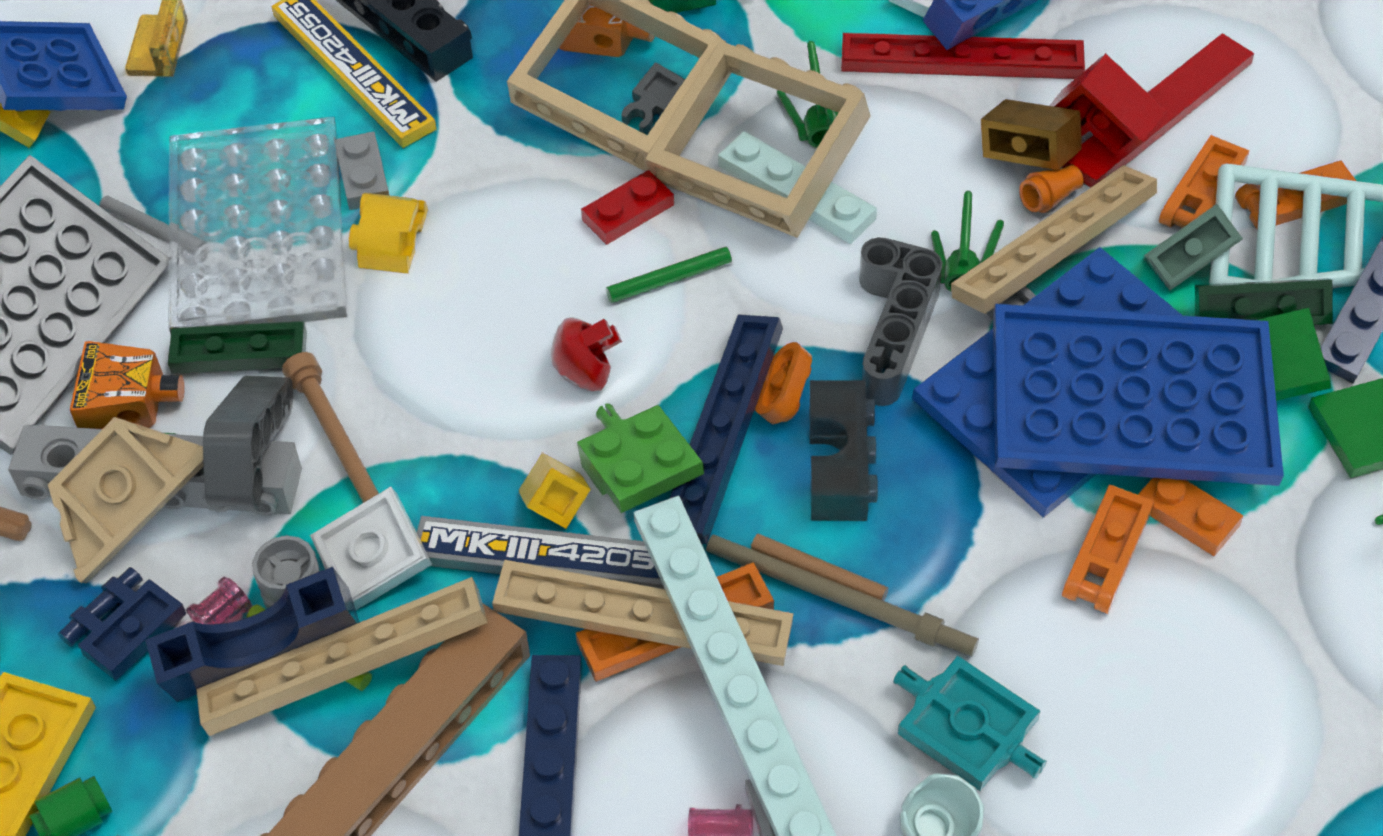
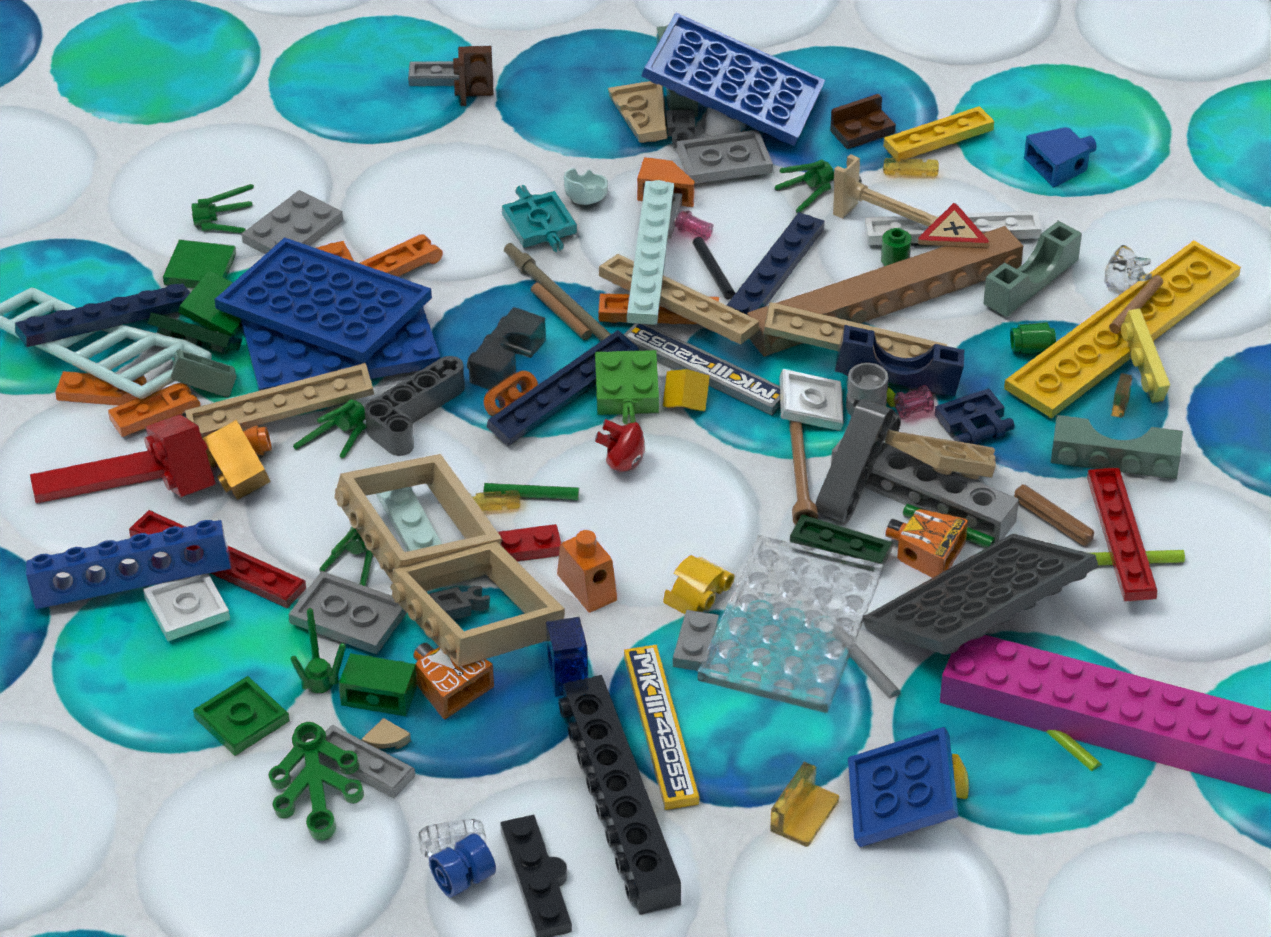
camera: 155 degrees left, 10 degrees down
none -> light grey plate [242,190,343,254]
none -> light grey plate [289,571,407,655]
none -> clear yellow axle [470,490,520,511]
none -> clear blue brick [546,617,588,697]
none -> orange torso [557,530,617,613]
none -> black bar [692,237,735,299]

